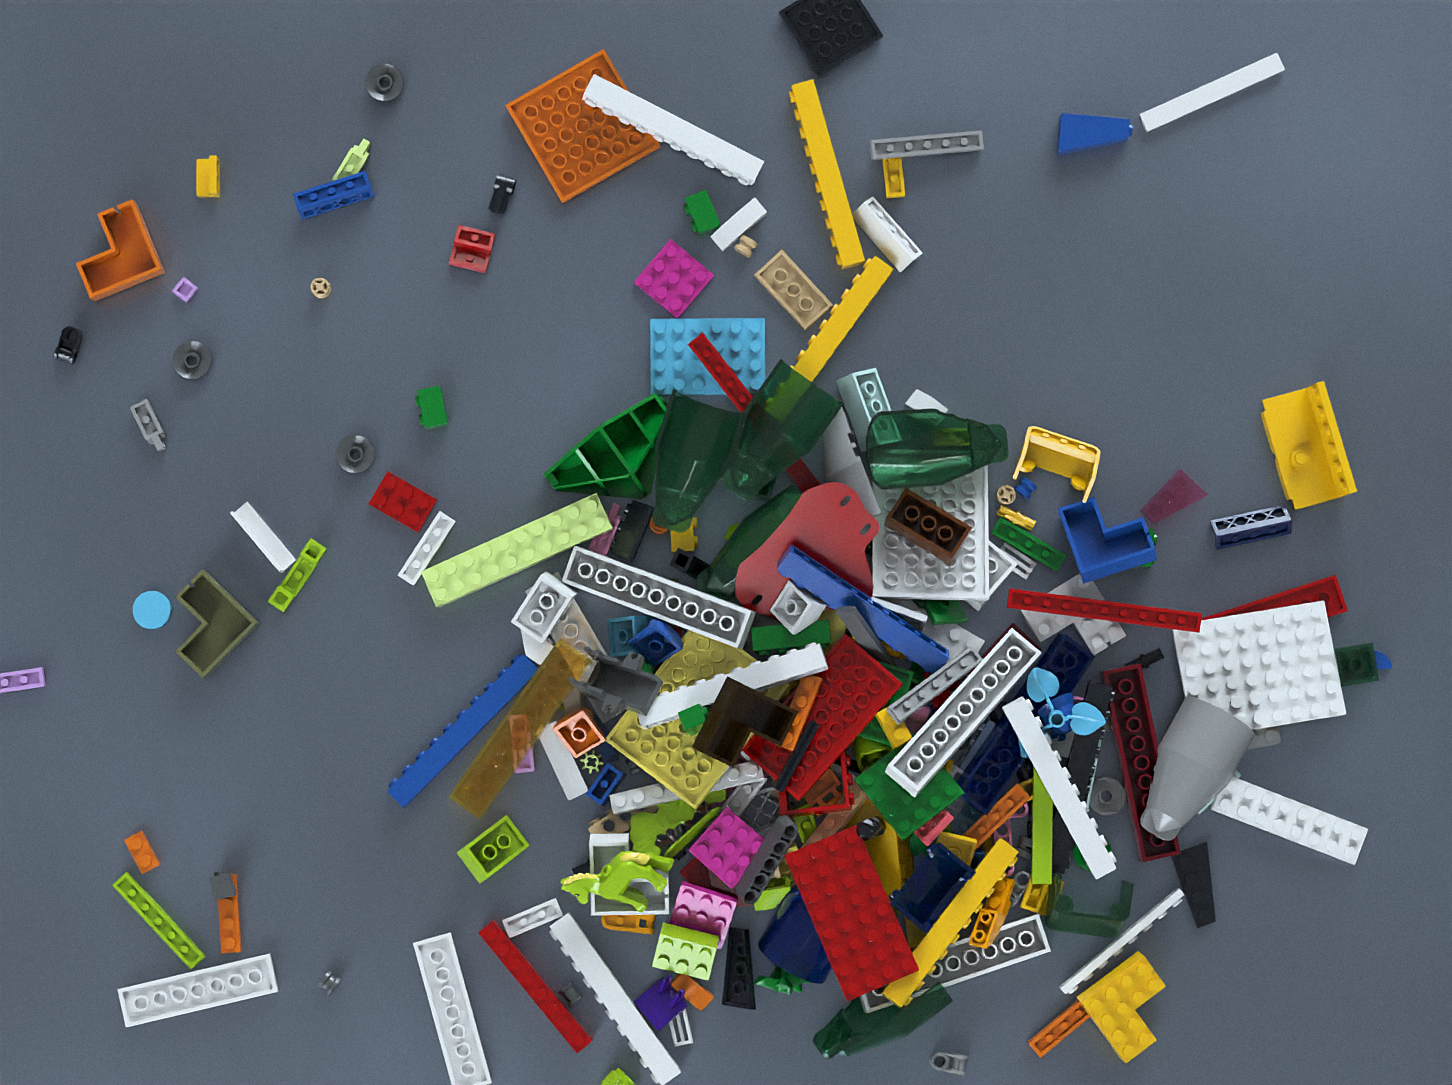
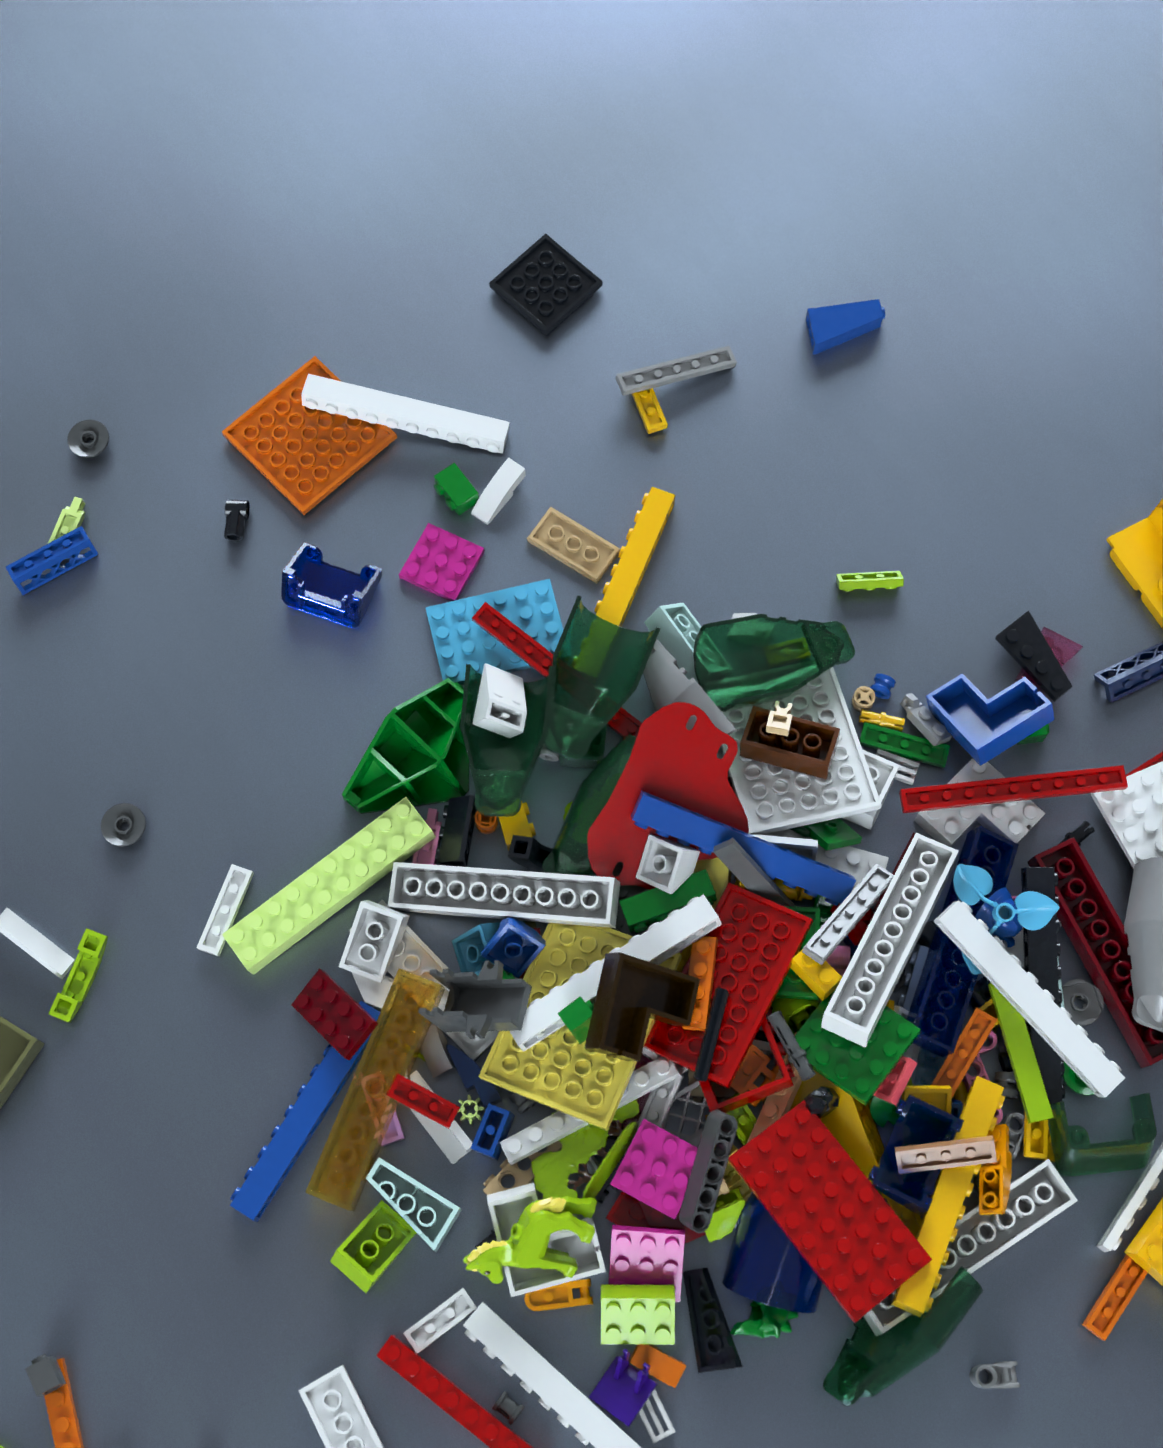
camera: 10 degrees left, 15 degrees down
tan wheel [310,278,331,299] -> none
red plate [368,471,438,533] -> none
green brick [415,385,449,429] -> none
red slope [449,225,495,274] -> none
orange slope [553,707,606,758] -> none
tan wheel [734,235,758,258] -> none
yellow brick [788,79,865,270] -> none
white panel [852,197,923,272] -> none
yellow windscreen [1013,426,1101,503] -> none
white tile [1139,53,1285,132] -> none
none -> clear blue windscreen [281,542,382,628]
none -> dark red plate [291,968,379,1061]
none -> light aqua wedge [366,1158,462,1252]
none -> red plate [385,1073,460,1129]
none -> white slope [472,663,527,738]
none -> tan plate [766,701,793,736]
none -> dark grey pin [767,1011,816,1082]
none -> lime plate [836,571,904,592]
none -> plate [895,1135,997,1174]
none -> light grey hinge [900,693,952,746]
none -> black wing [995,610,1072,702]

